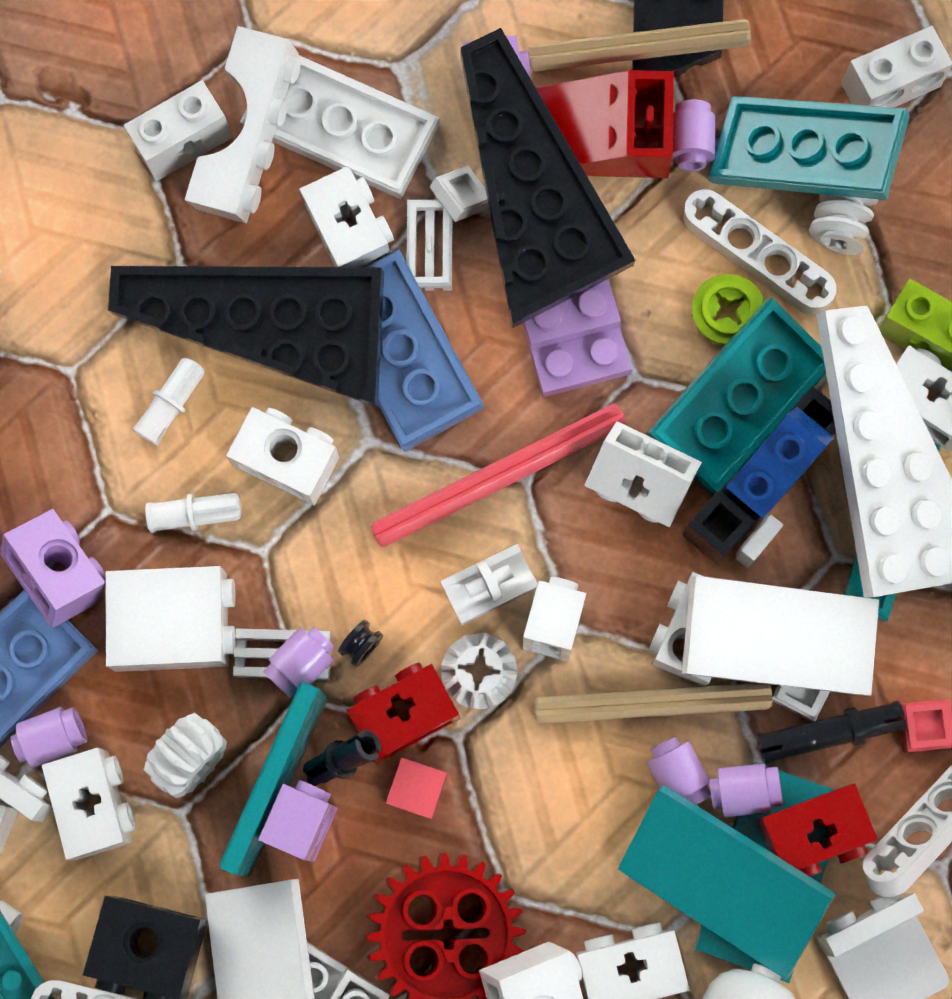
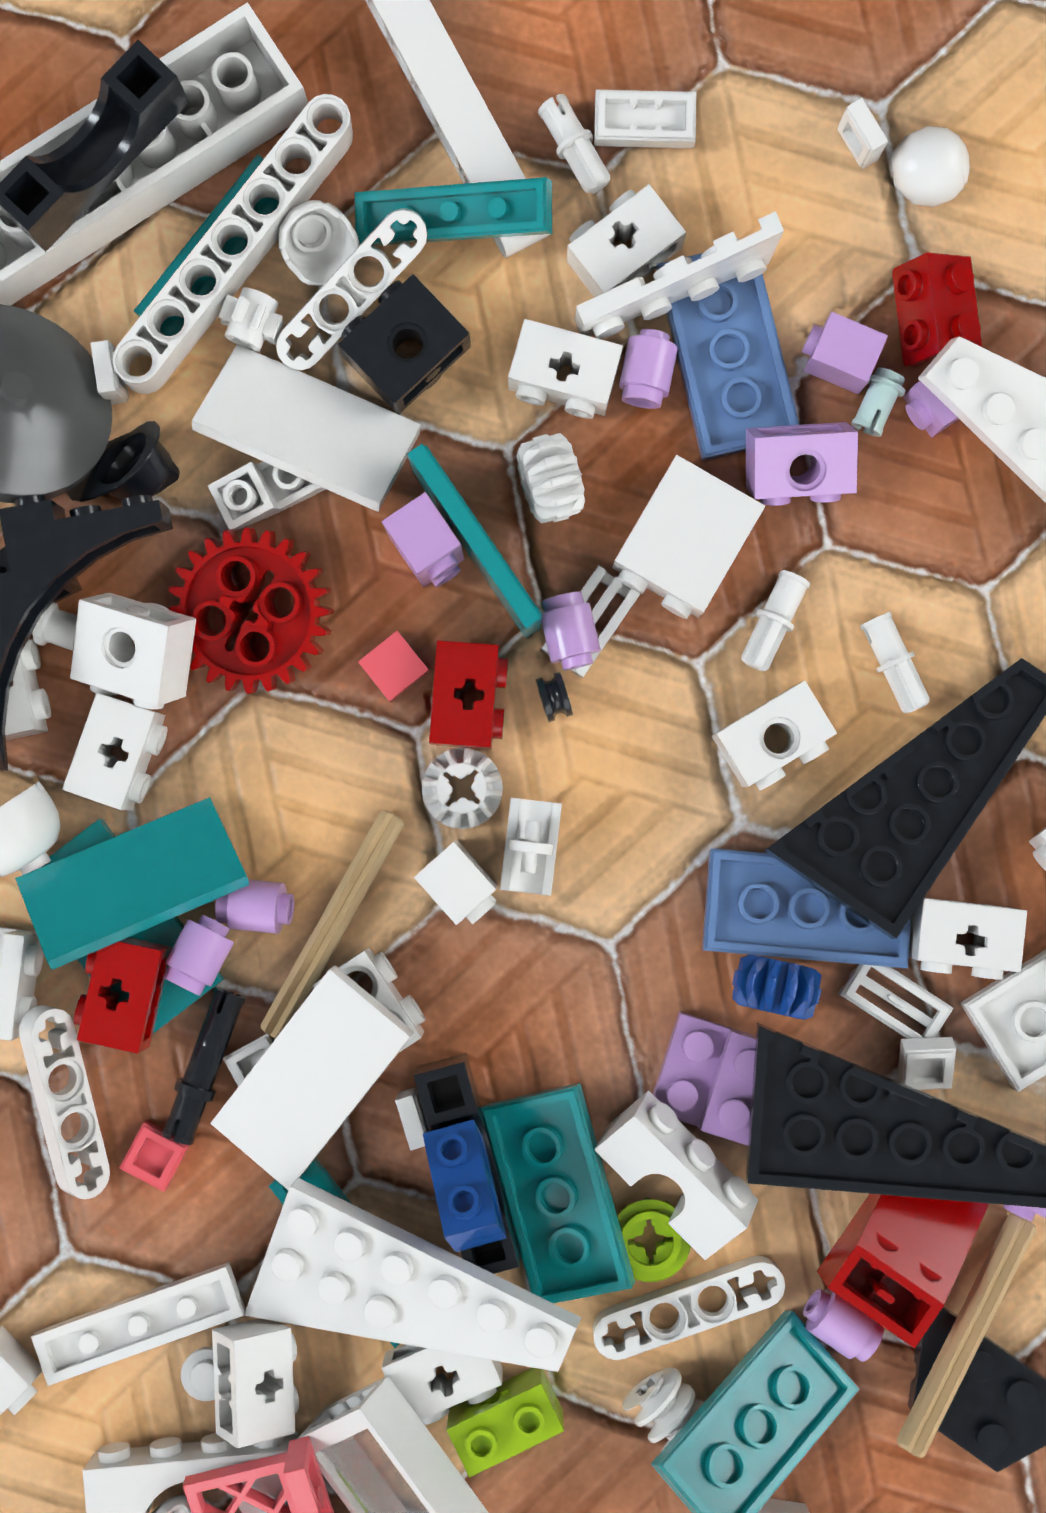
camera: 120 degrees right, 10 degrees up
black axle [303,730,381,786] -> none
coral axle [371,404,626,547] -> none
white brick [584,421,702,527] -> none
none -> white arch [594,1090,758,1260]
none -> blue gear [732,955,822,1020]

